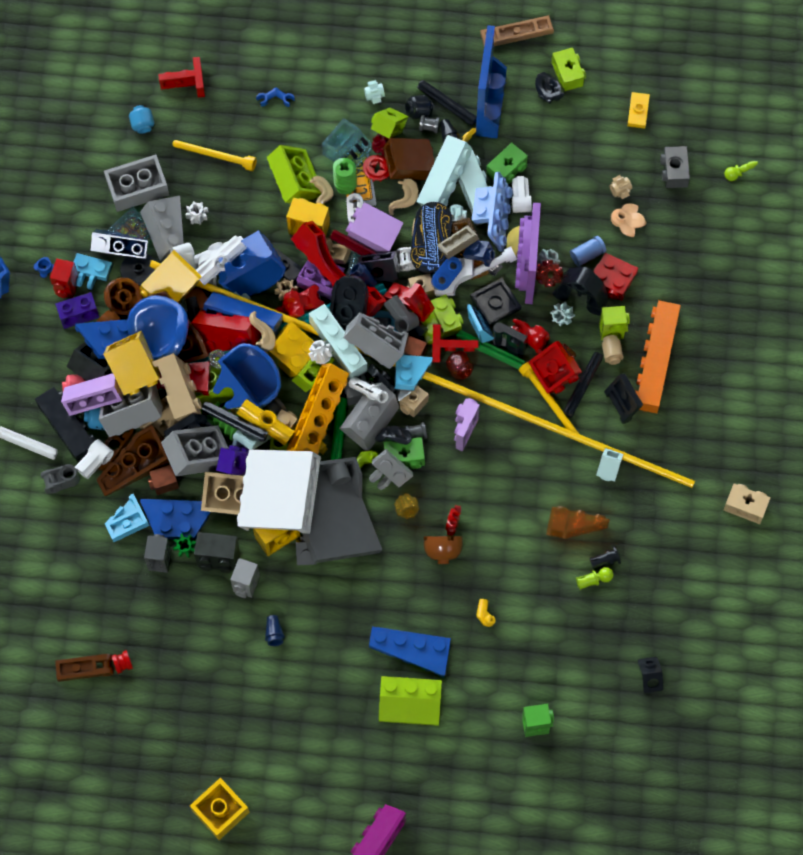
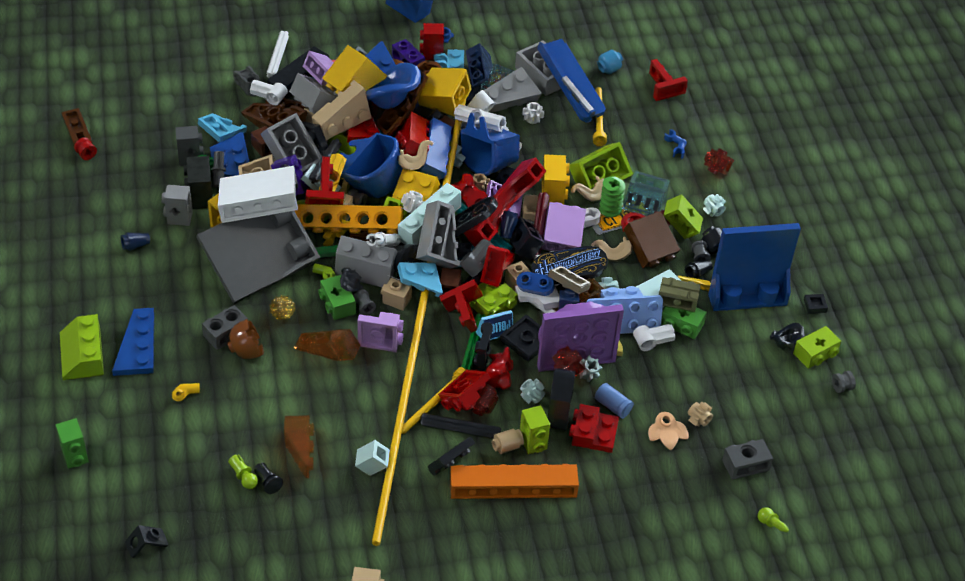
camera: 70 degrees right, 20 degrees down
light grey hinge [369,449,413,490] -> none
light aqua brick [417,135,472,206] -> none
red gear [445,505,462,536] -> none
clear red head [446,351,474,379] -> none
medium nougat plate [480,15,554,46] -> none
yellow plate [627,92,650,129] -> none
none -> dark grey brick [202,305,248,350]
none -> dark grey axle [211,151,226,188]
none -> clear orange slope [294,329,361,361]
none -> red bracket [305,156,344,205]
none -> blue piece [537,39,606,123]
none -> olive brick [659,277,701,312]
none -> clear red brick [704,148,734,176]
none -> black plate [804,294,828,314]
none -> dark grey wheel [832,370,856,393]

